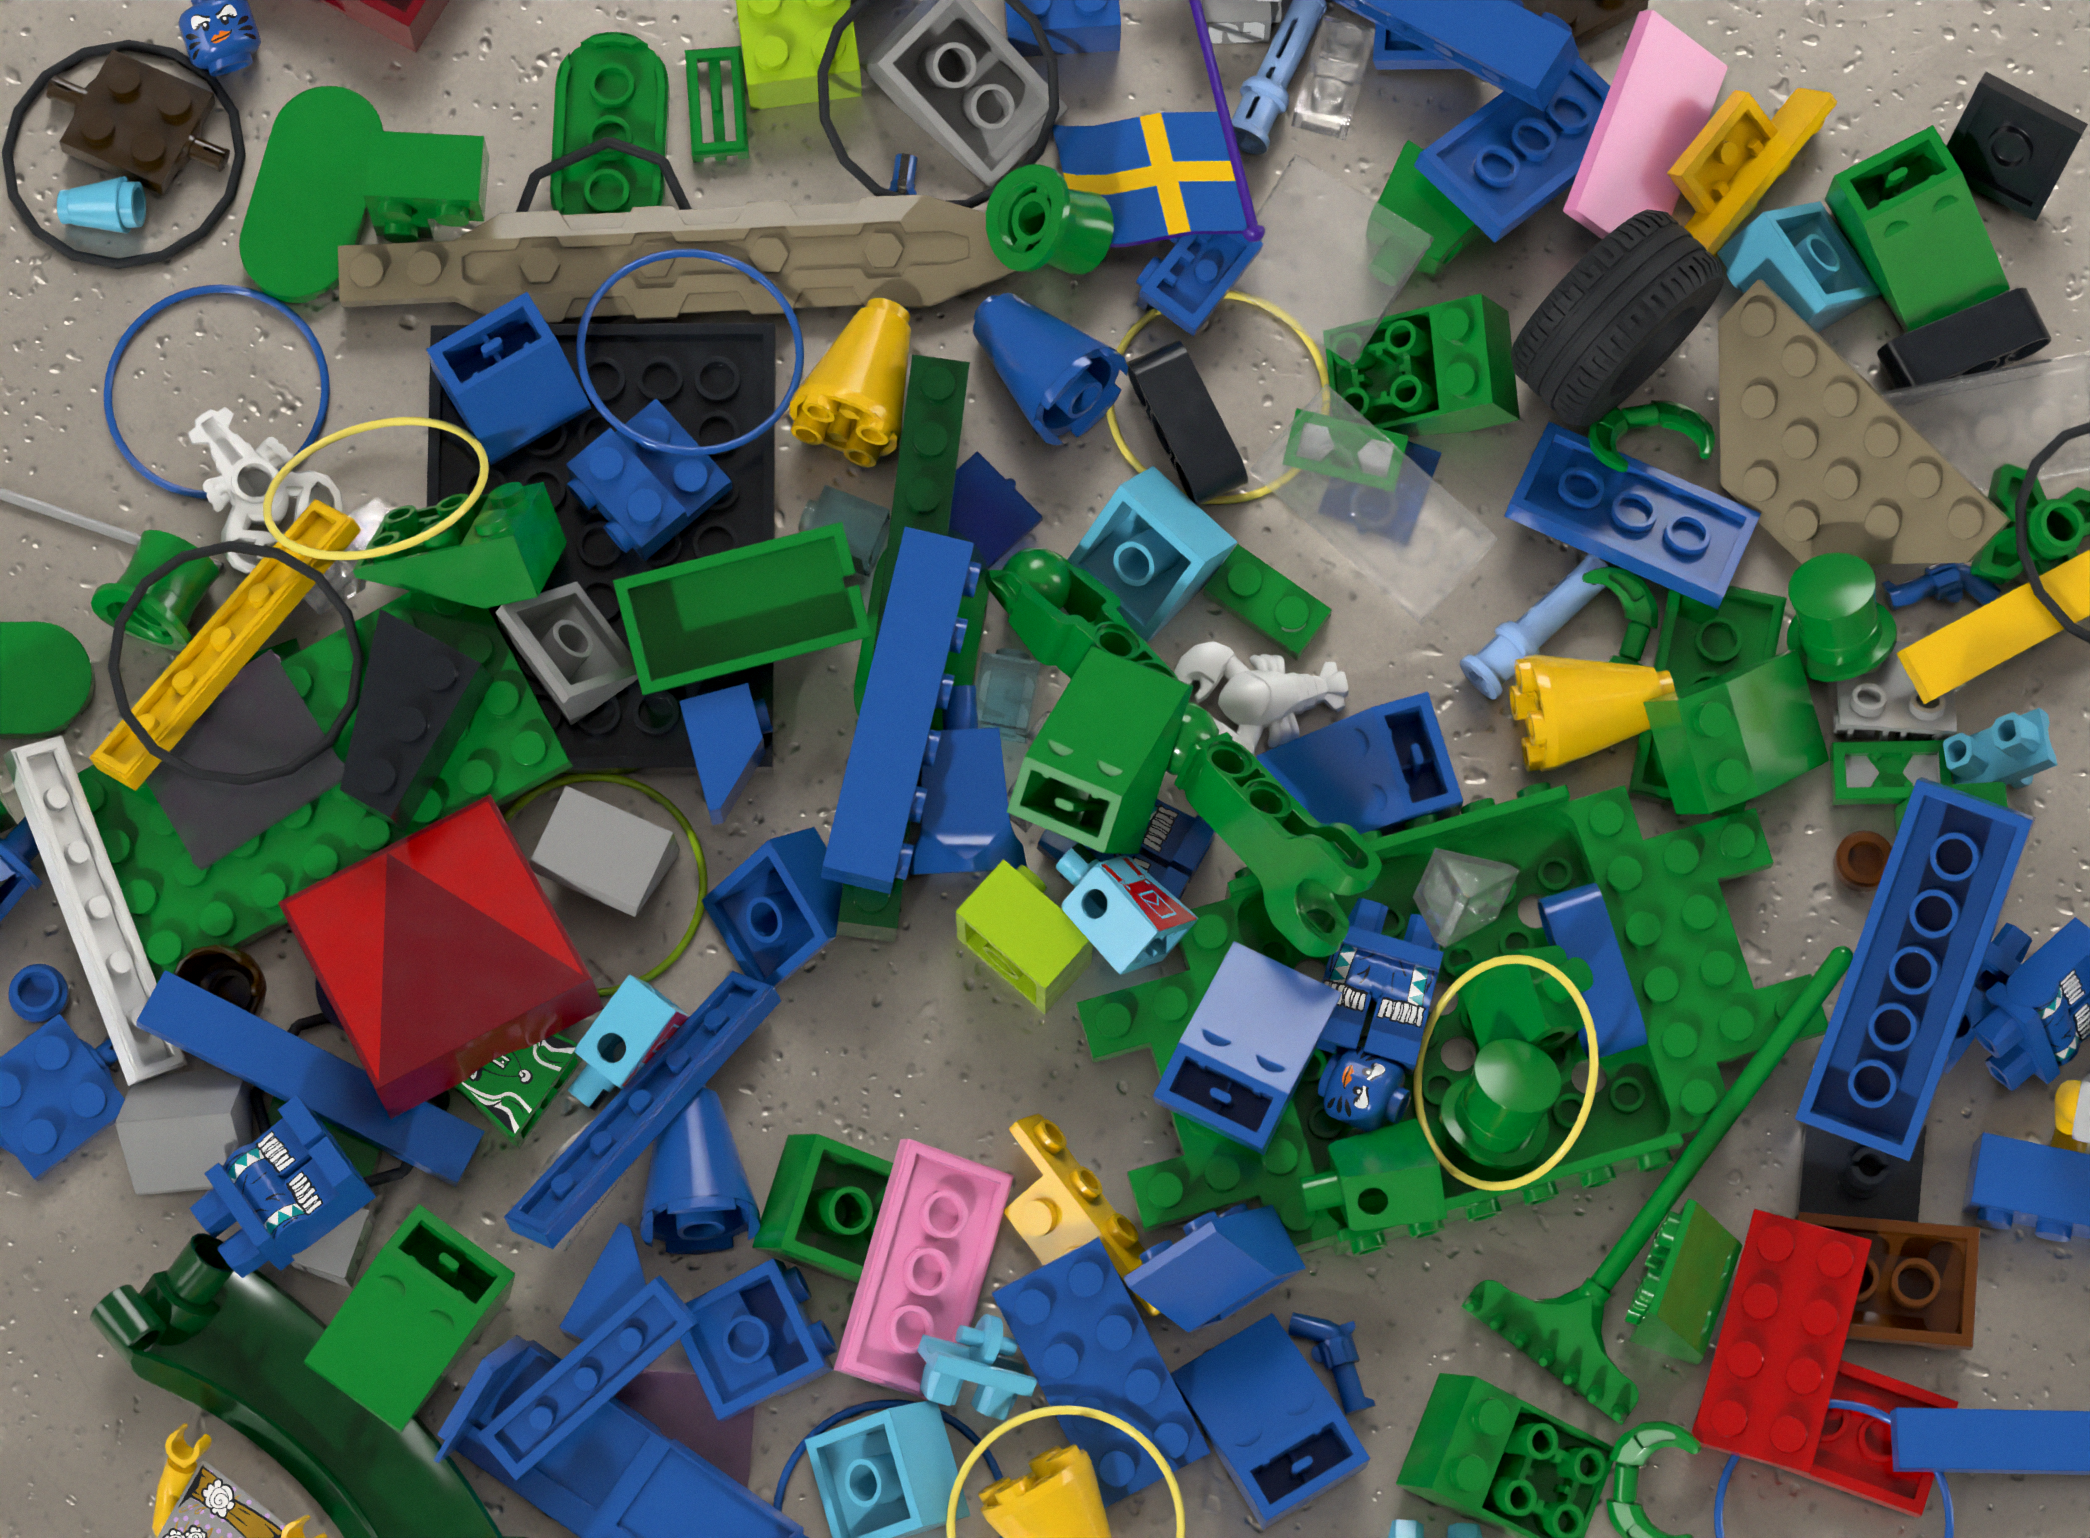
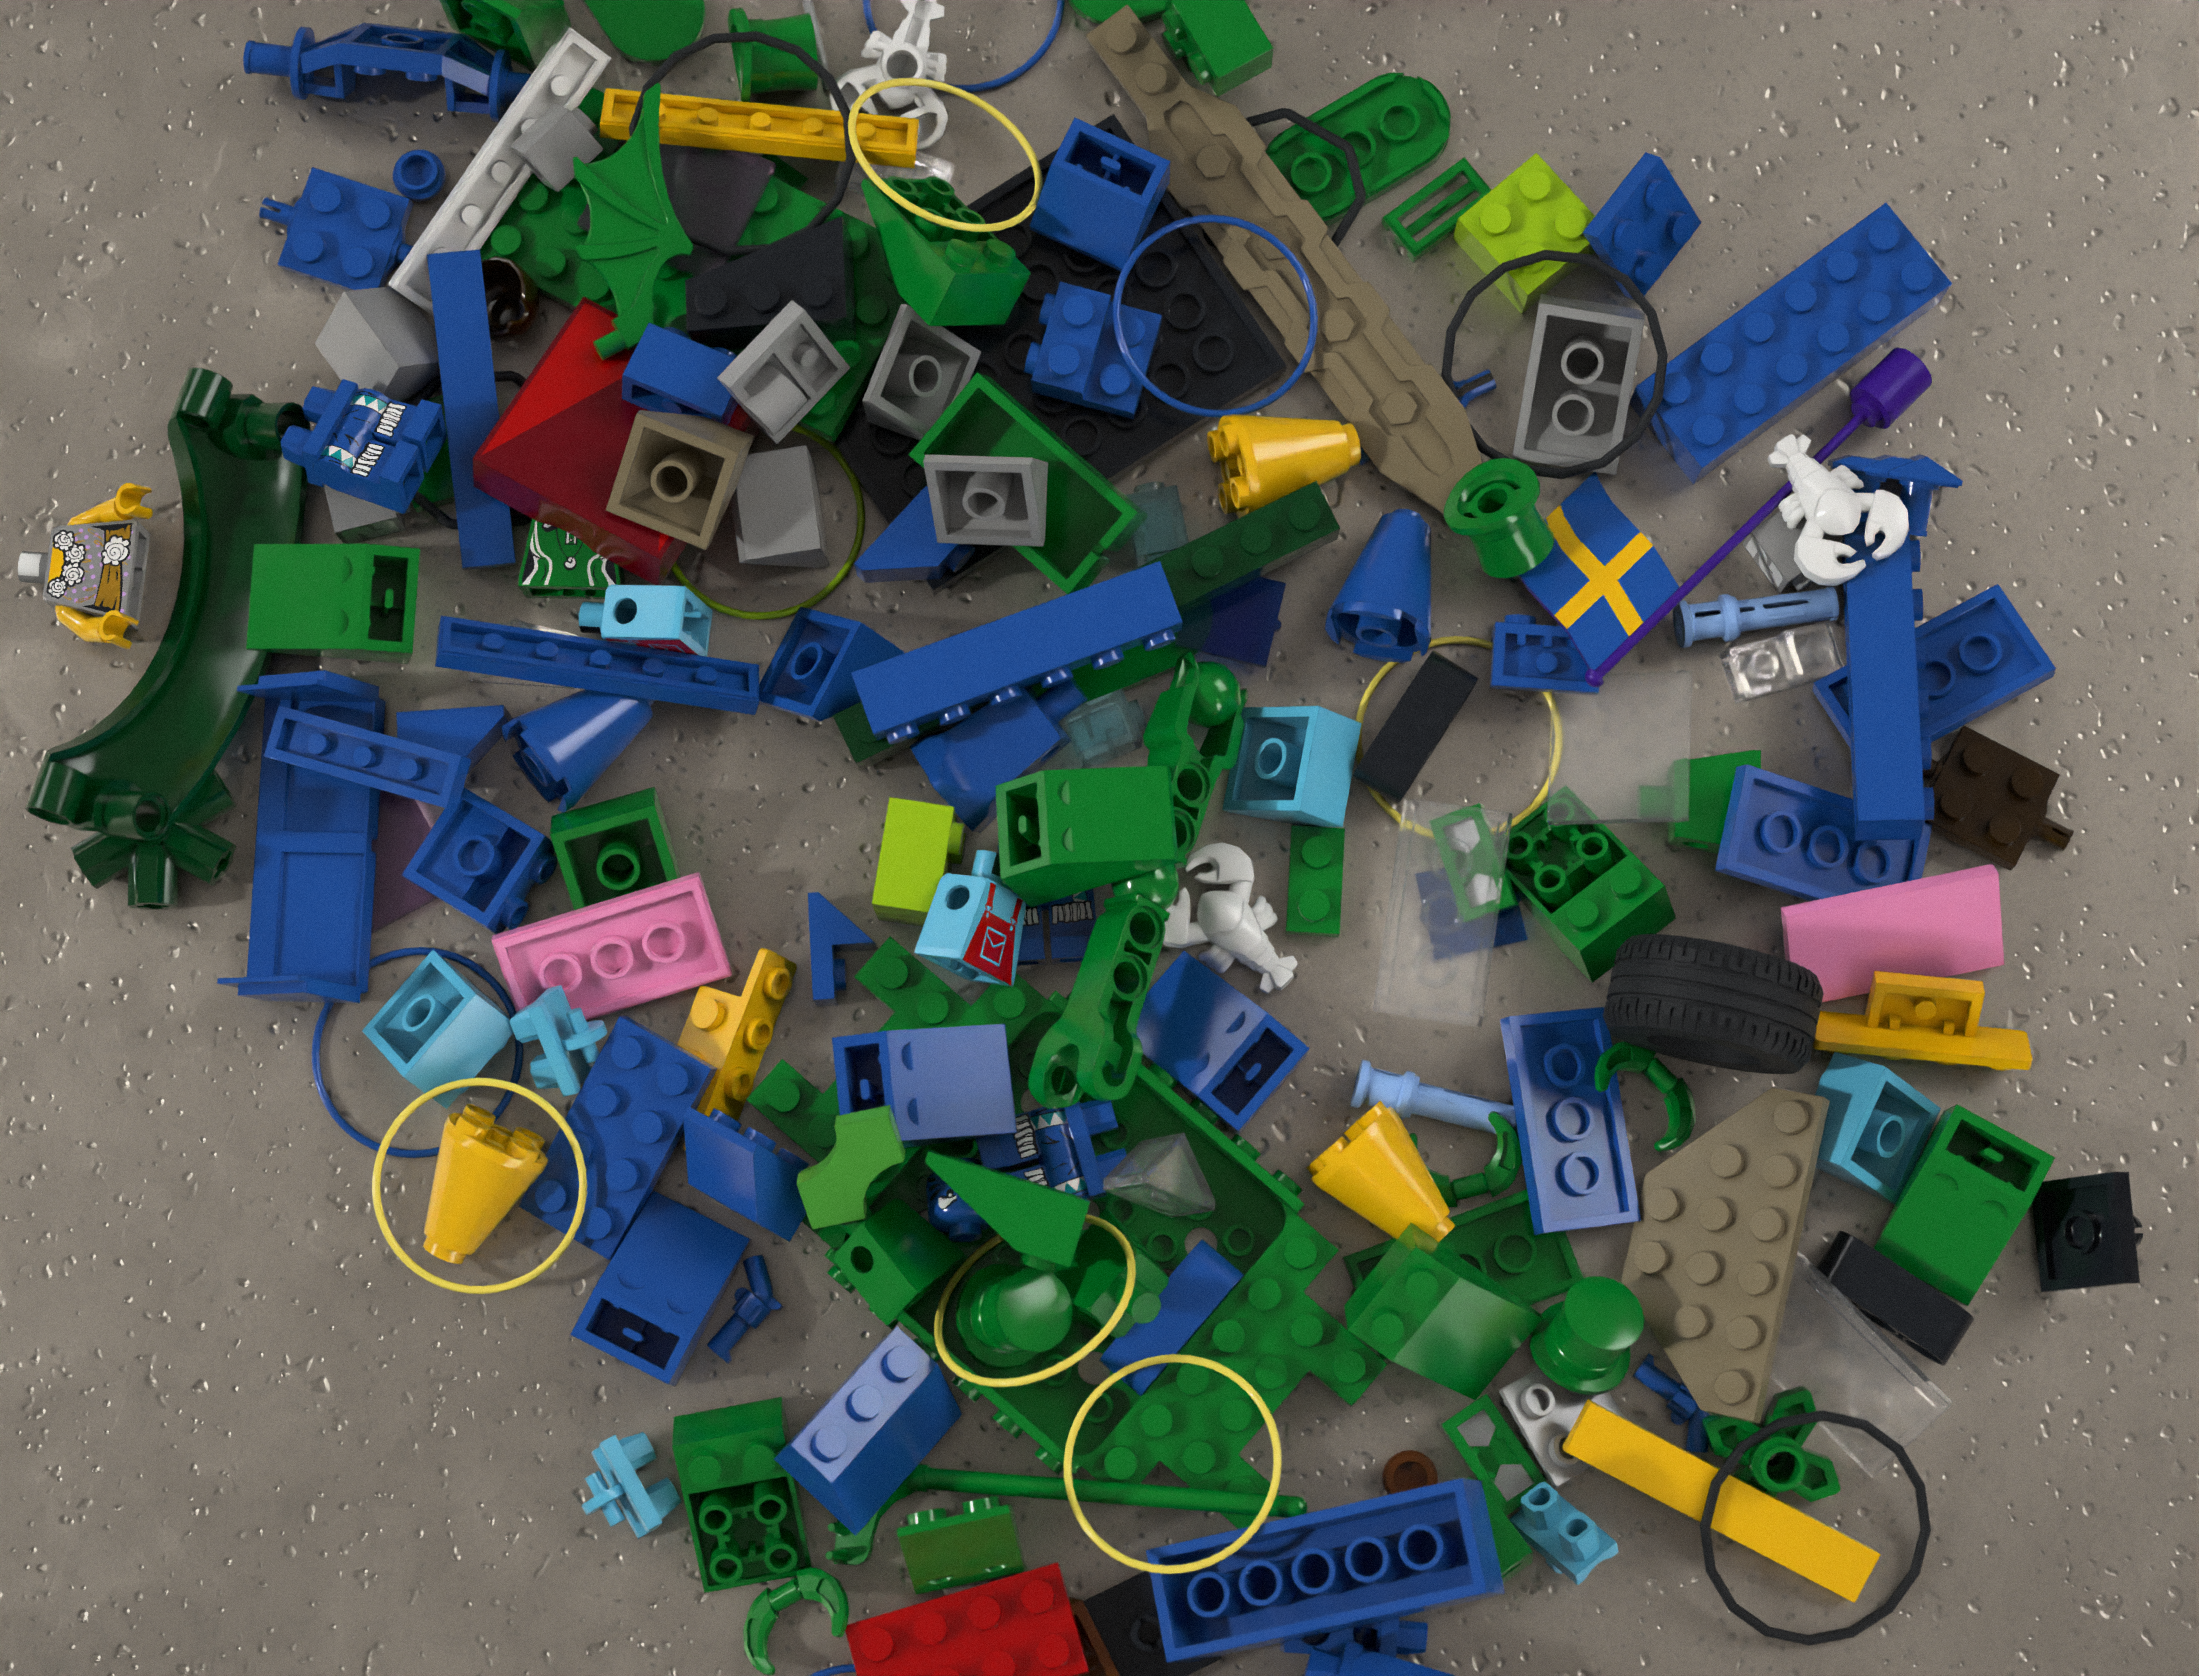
camera: 60 degrees right, 5 degrees up
none -> light grey brick [510,103,604,192]
none -> green animal [572,83,693,361]
none -> dark tan slope [606,410,754,550]
none -> blue brick [622,323,738,425]
none -> light grey plate [717,300,850,444]
none -> blue slope [774,1326,962,1535]
none -> bright green tile [796,1105,905,1229]
none -> blue slope [808,892,878,1007]
none -> light grey slope [923,455,1048,547]
none -> green slope [925,1149,1090,1274]
none -> light yellow piece [1064,1354,1282,1574]

